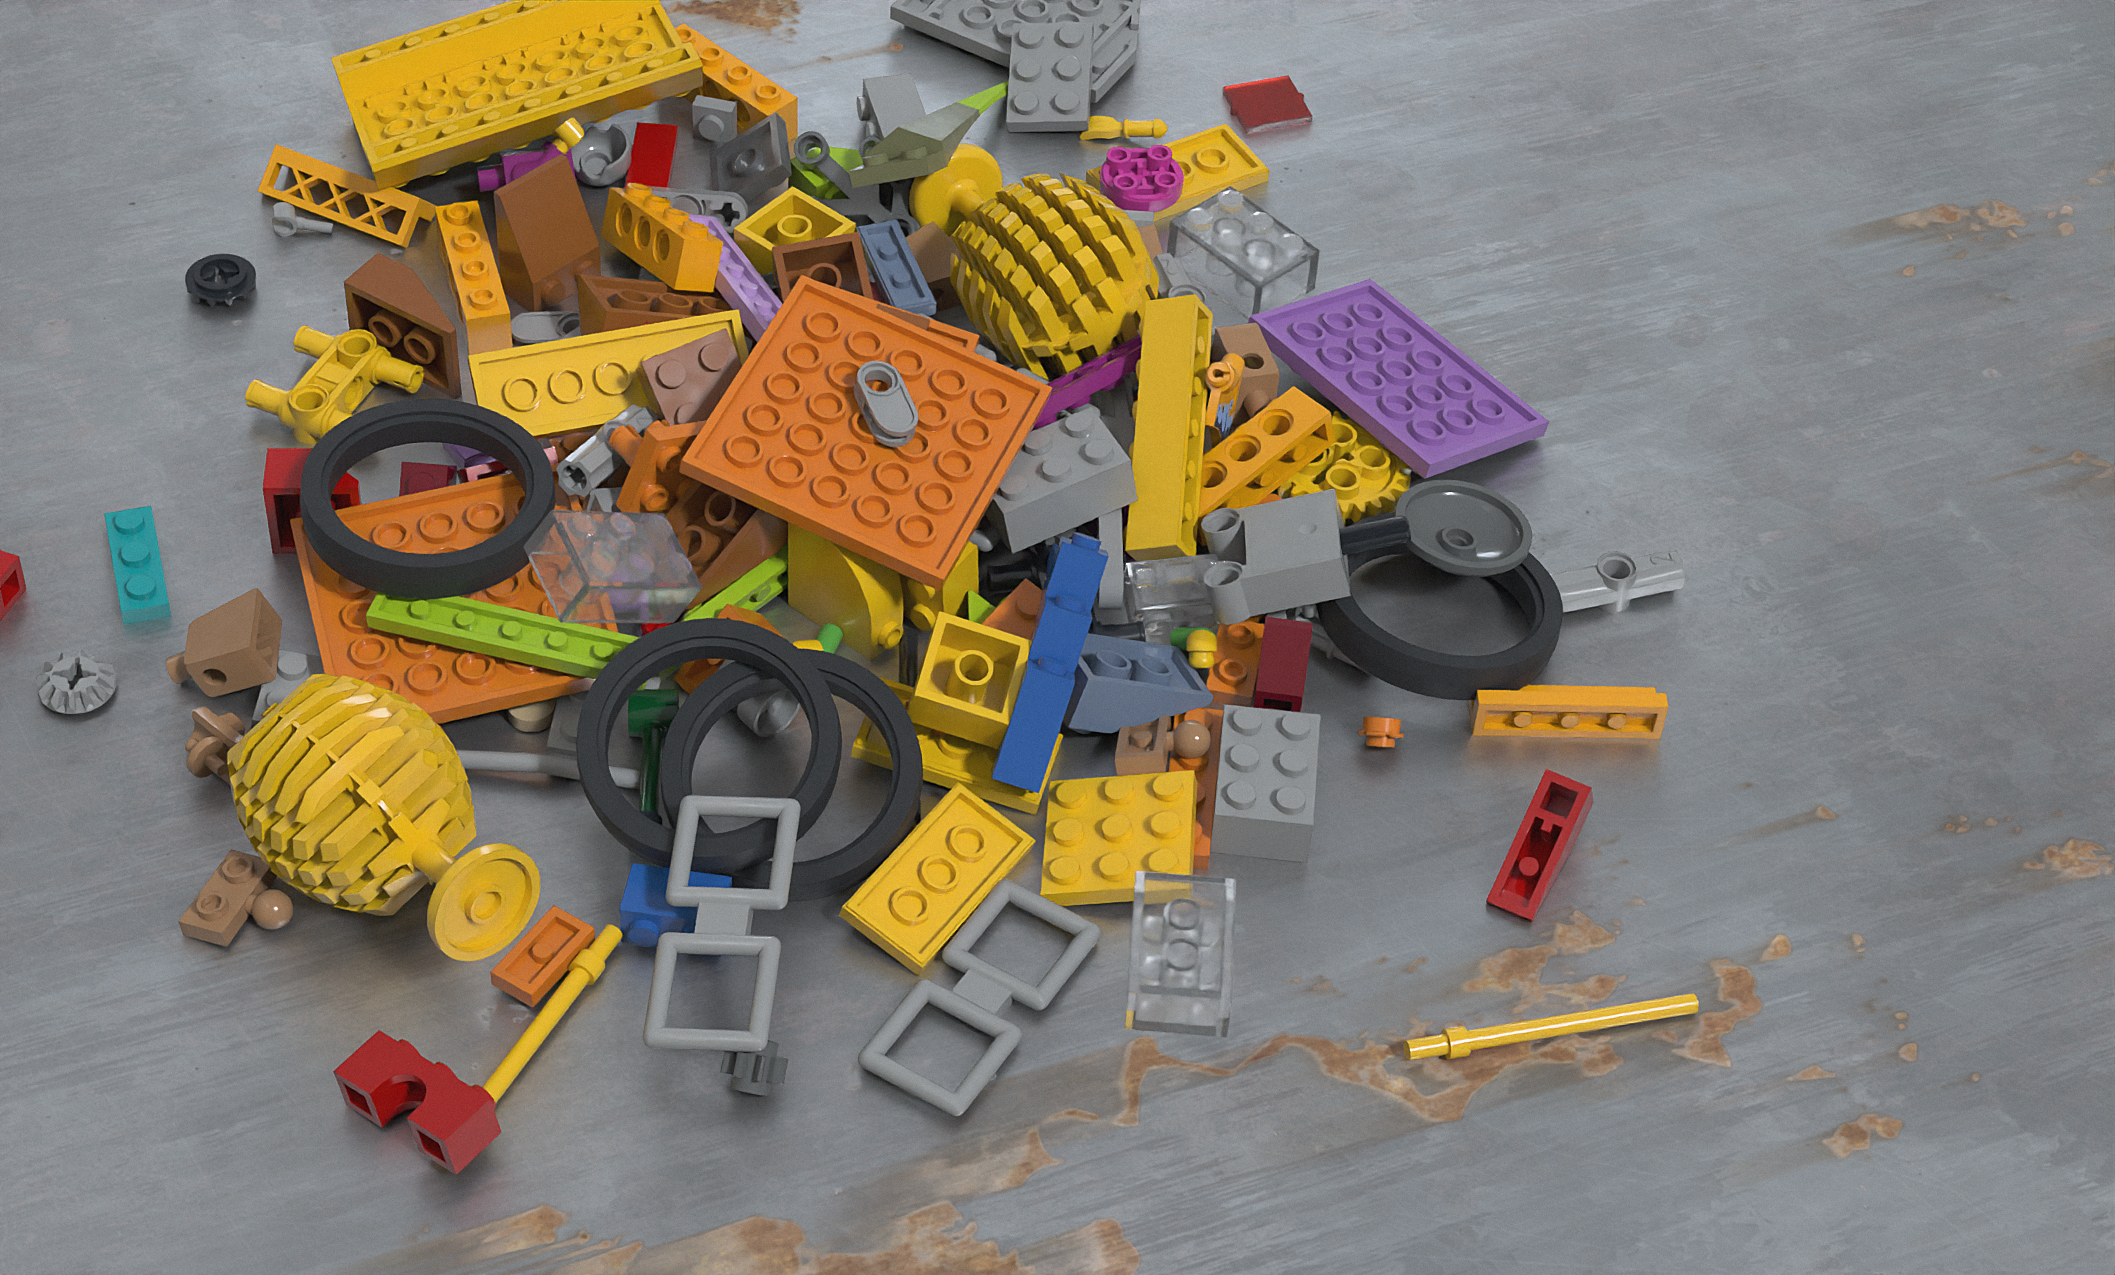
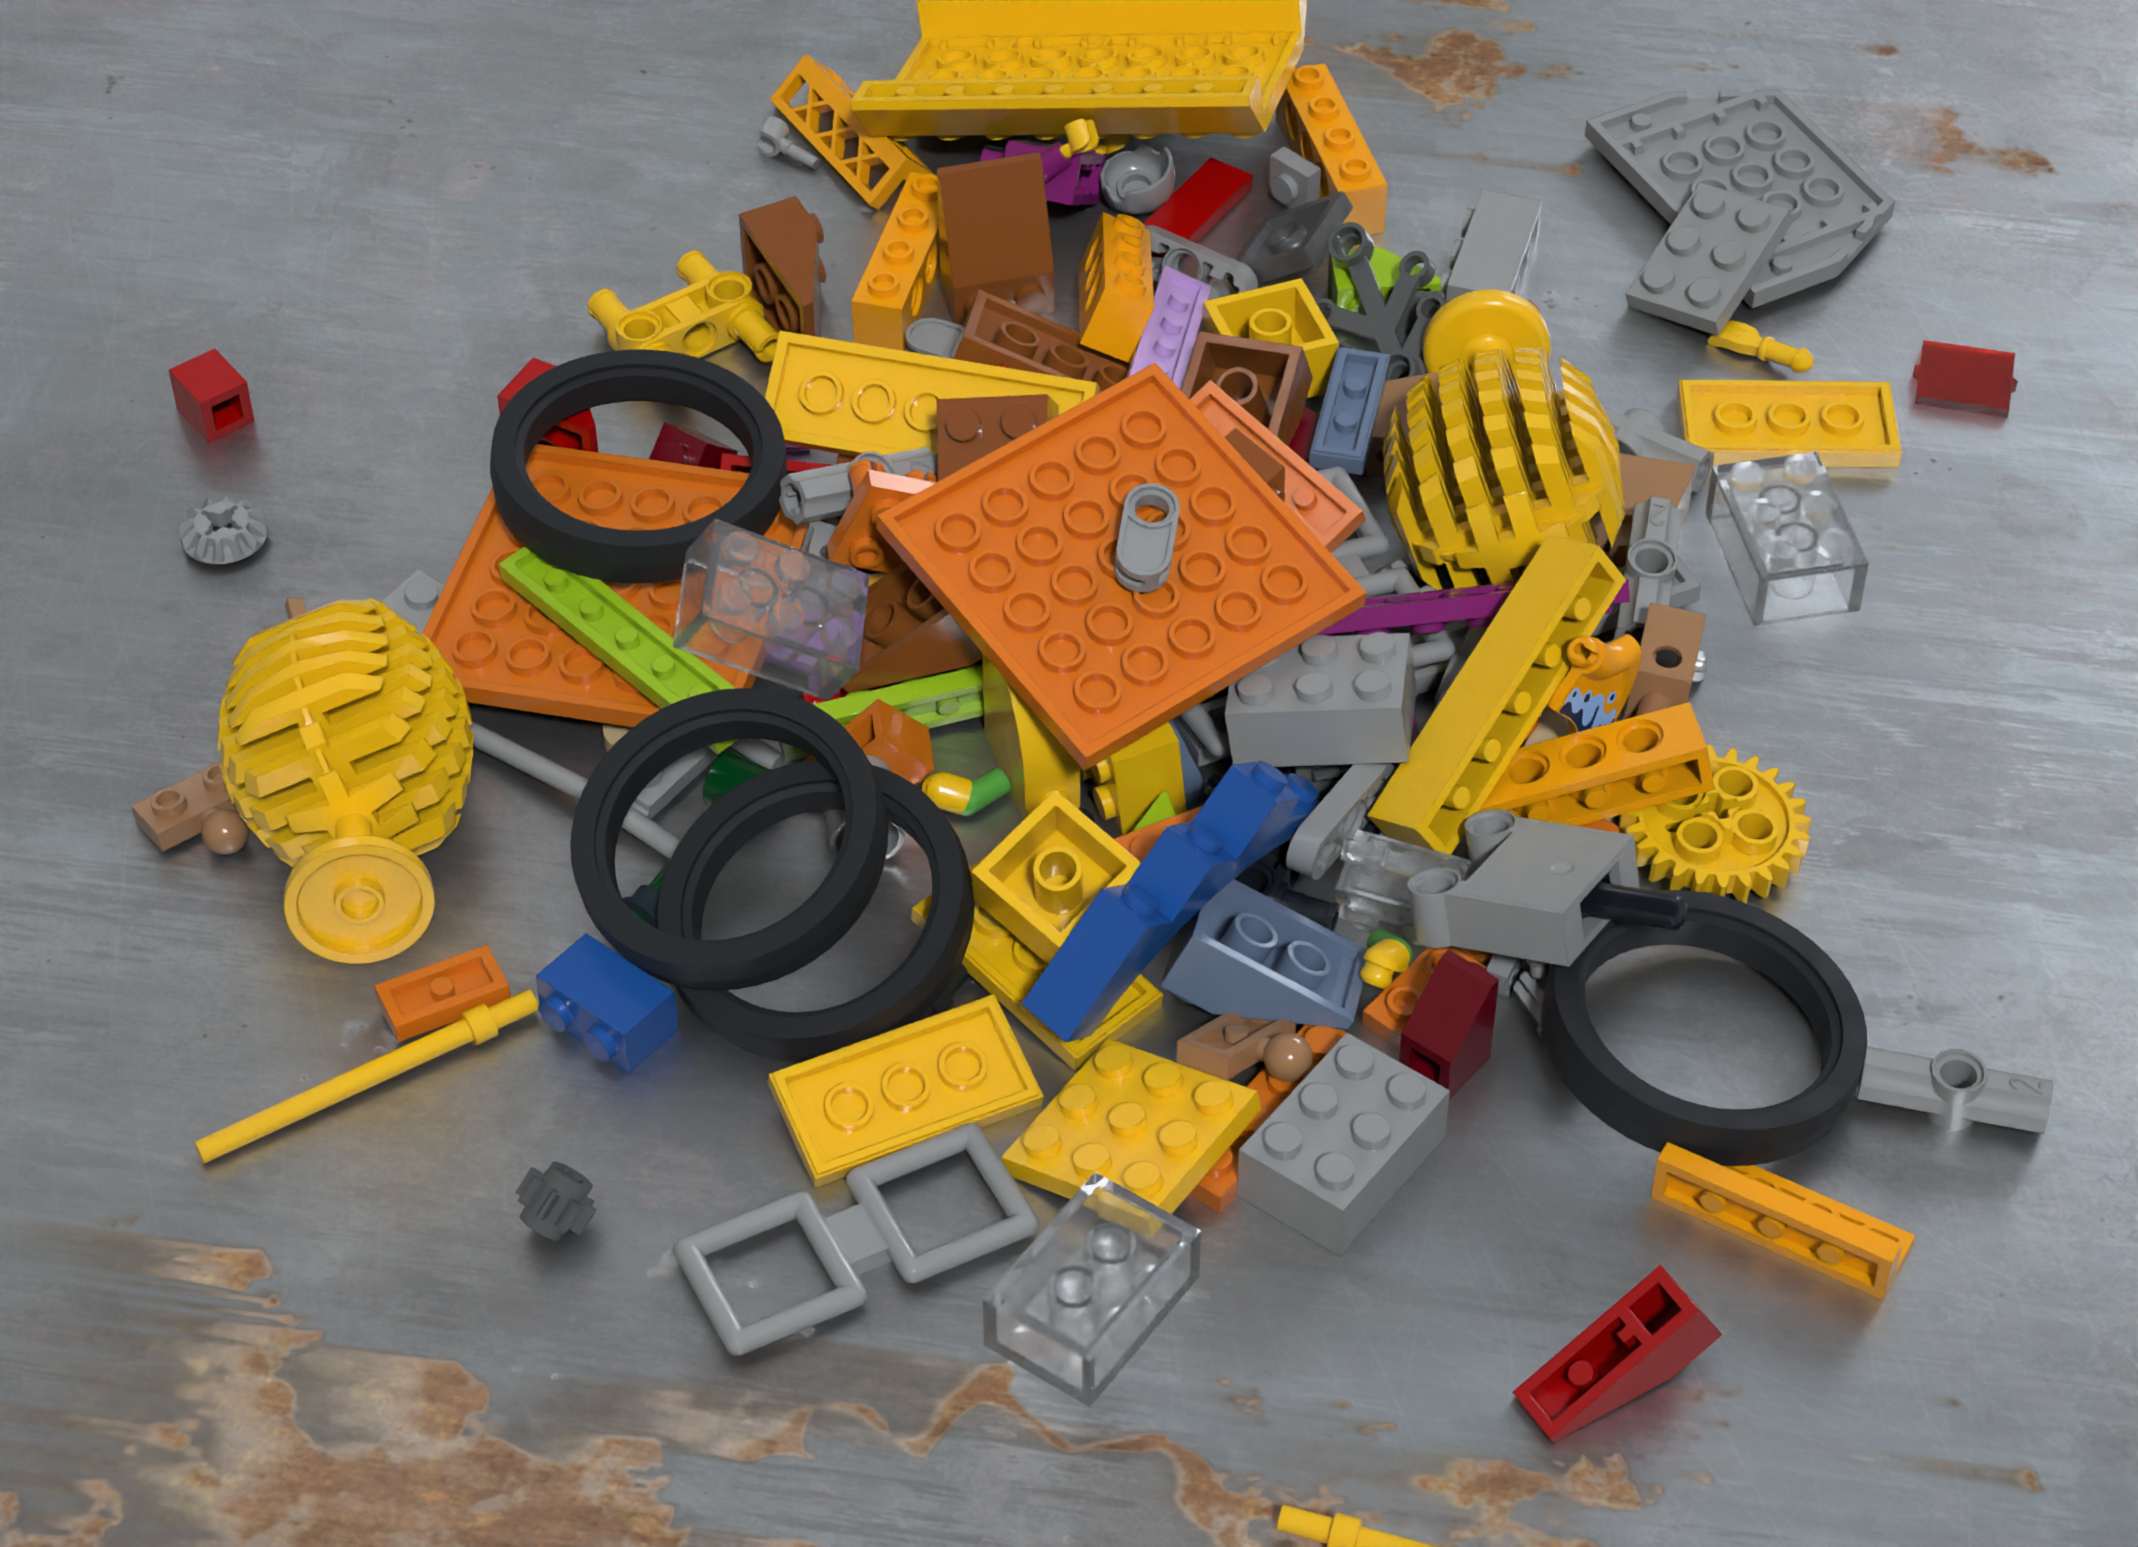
camera: 35 degrees right, 0 degrees up
teal plate [104,506,171,625] -> none
medium nougat torso [166,588,282,697] -> none
black gear [185,254,256,308] -> none
red arch [333,1030,501,1175] -> none
light grey bar [643,795,801,1052] -> none
olive plate [849,80,1009,188] -> none
dark pink tile [1100,145,1184,212] -> none
medium lavender plate [1248,279,1549,479] -> none
orange plate [1357,716,1404,748] -> none
dark grey dish [1394,480,1532,577] -> none

